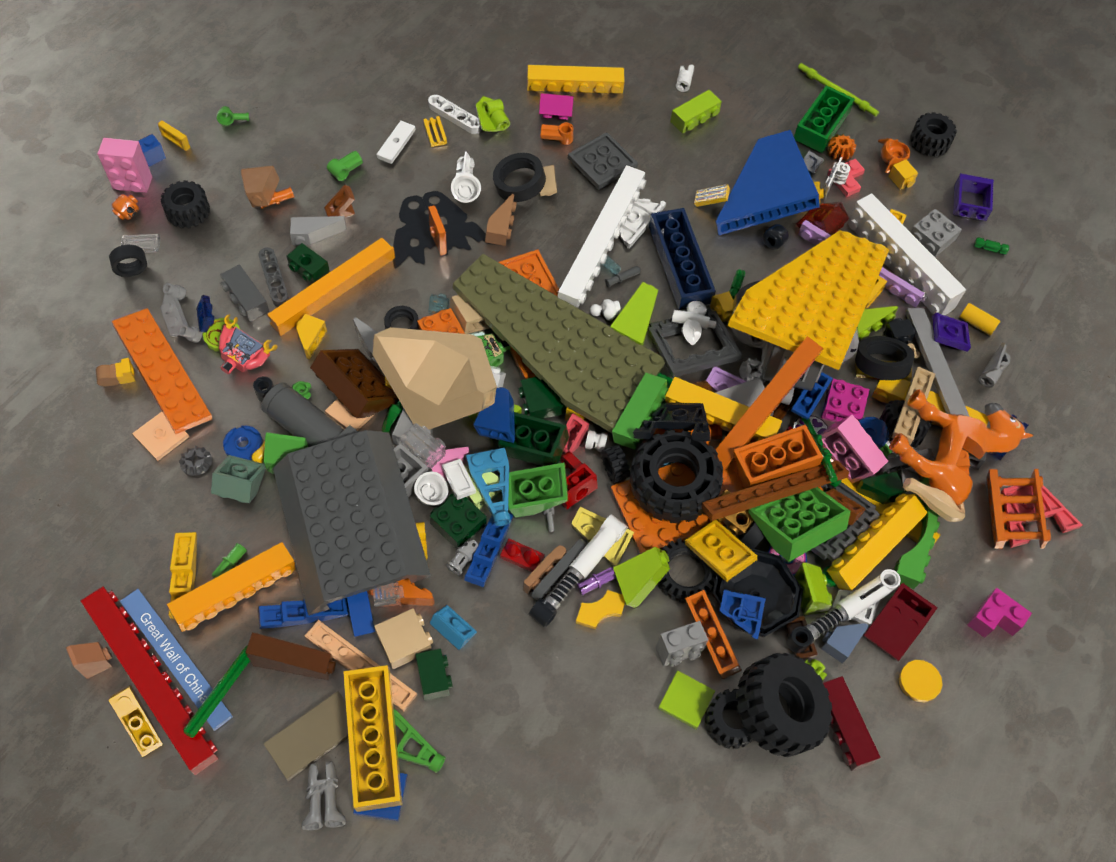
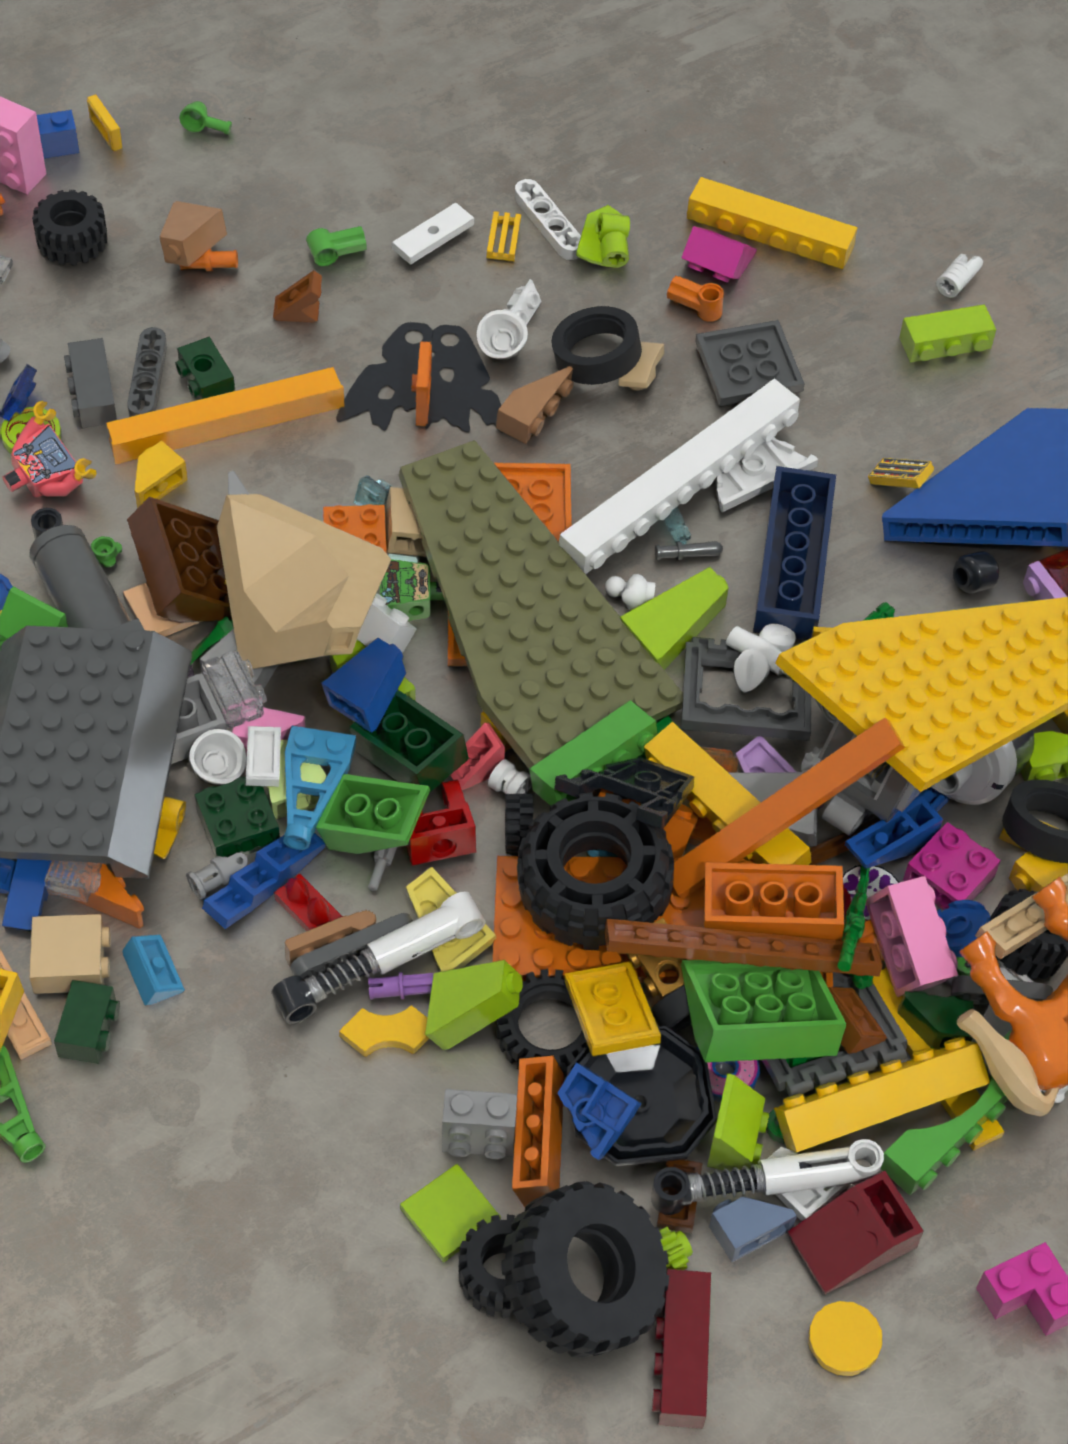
camera: 25 degrees right, 5 degrees down
light grey slope [290,216,346,245] -> none
black tyre [384,305,419,330] -> none
dark green brick [518,377,567,419] -> none

